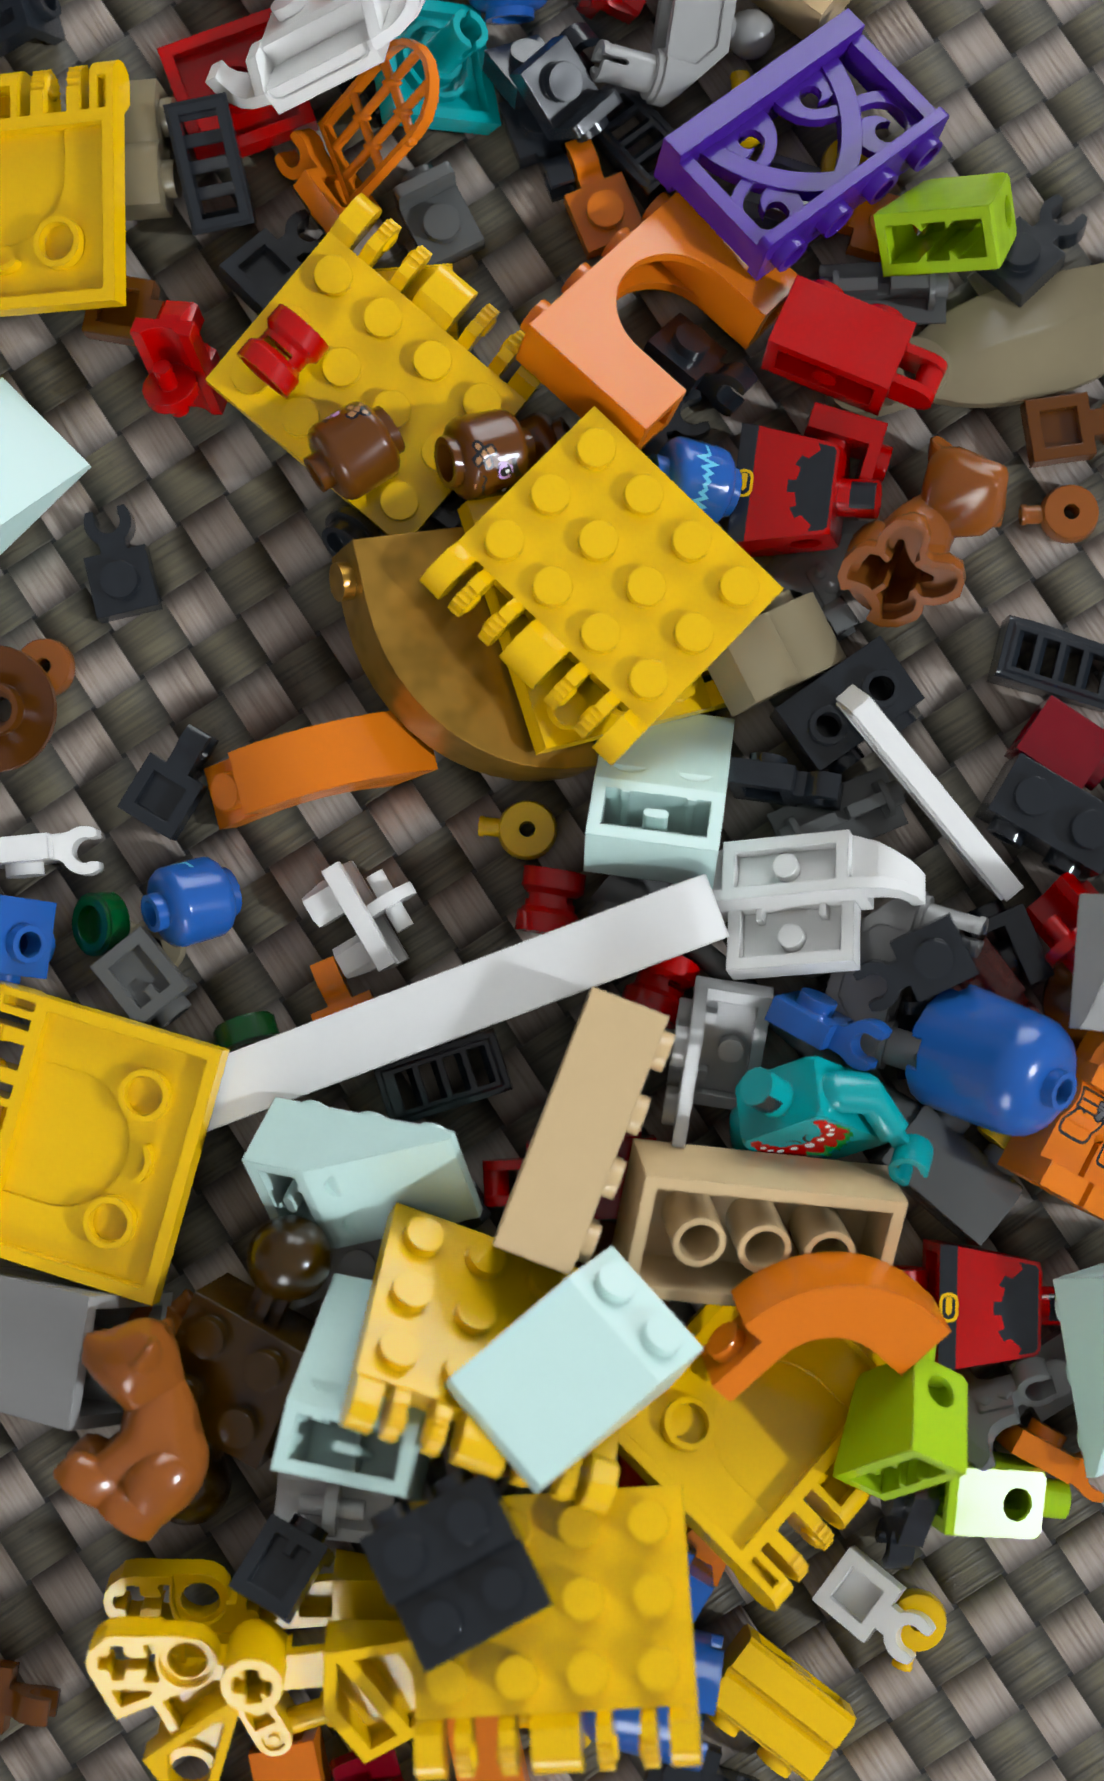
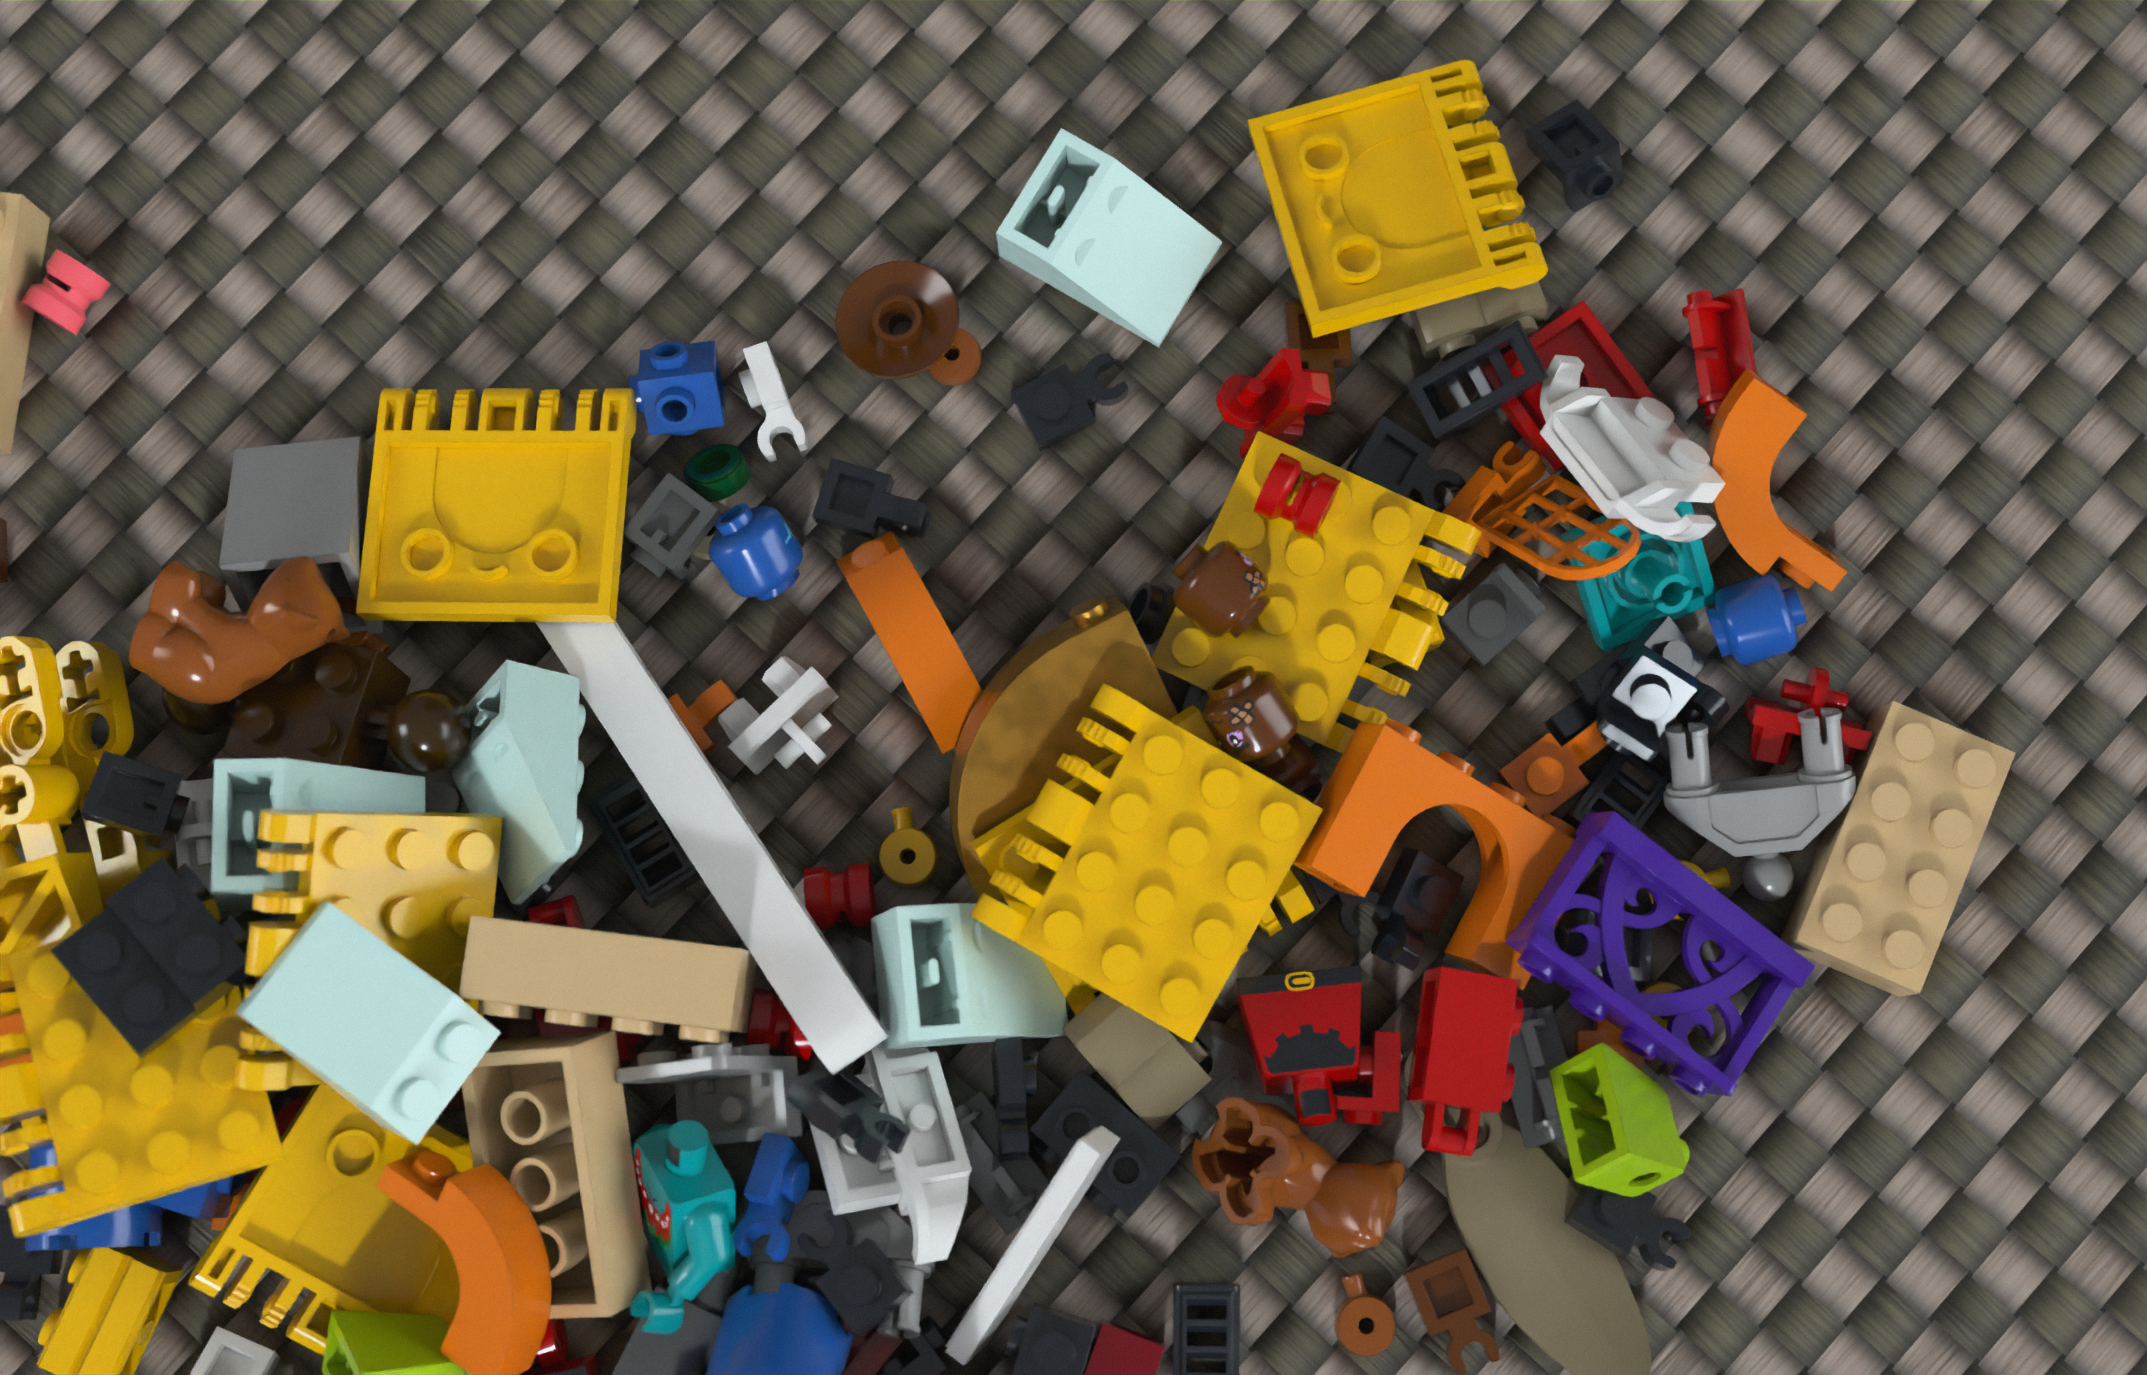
camera: 80 degrees right, 5 degrees down
dark green tile [213,1011,280,1053] -> none
blue head [648,437,742,524] -> none
none -> black plate [786,1066,911,1164]

